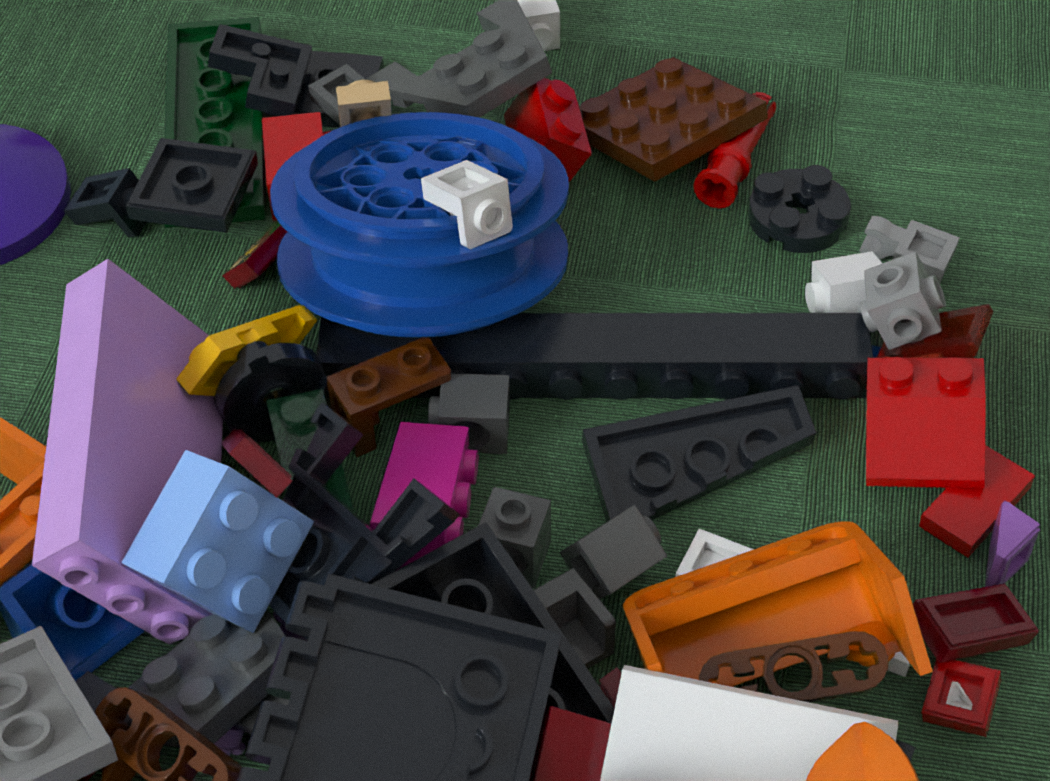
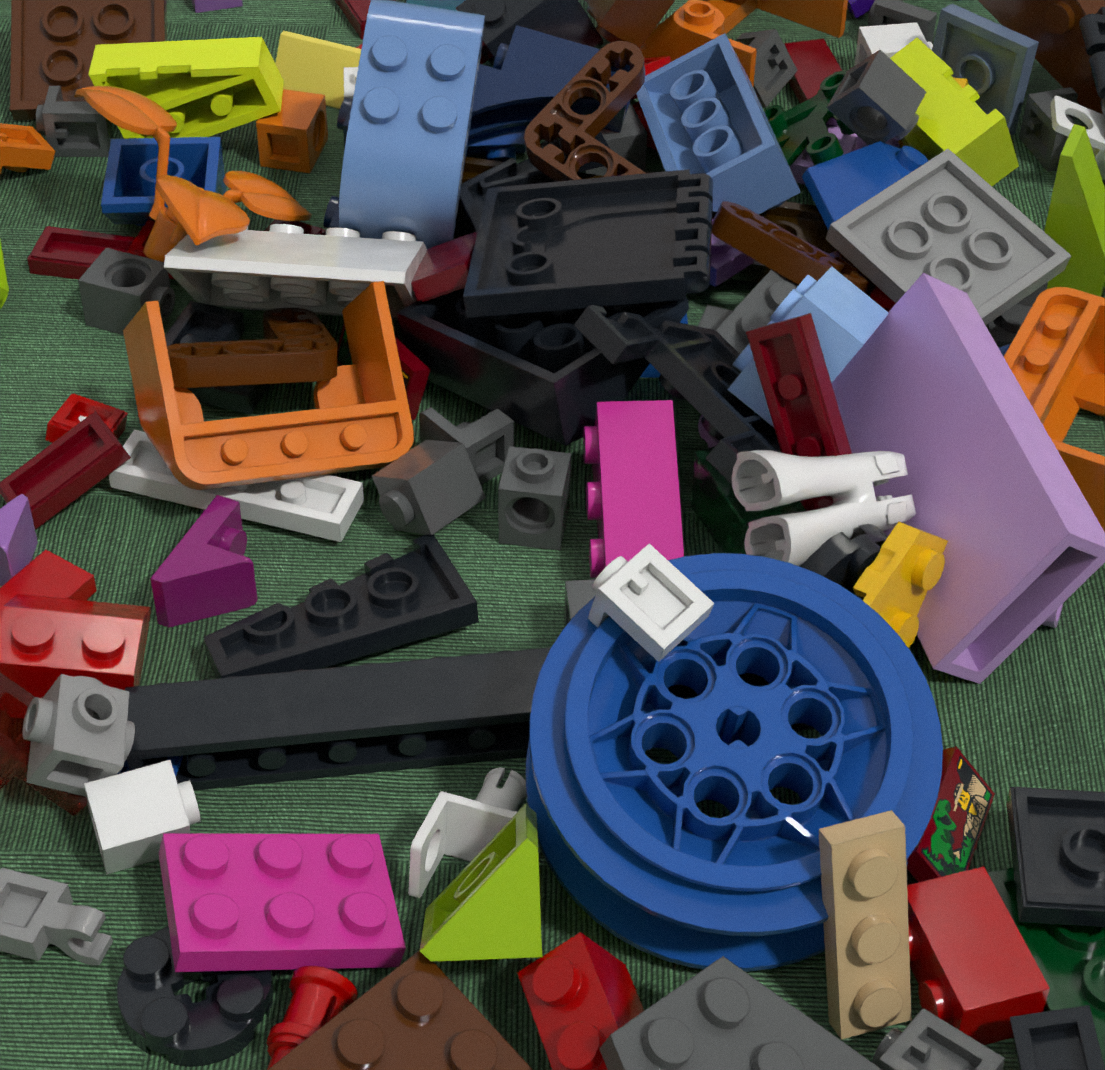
camera: 170 degrees right, 5 degrees down
none -> magenta slope [150,495,258,628]
none -> dark pink plate [158,833,406,972]
none -> white bracket [408,767,526,898]
none -> lime slope [420,804,542,962]
none -> white piece [732,450,916,566]

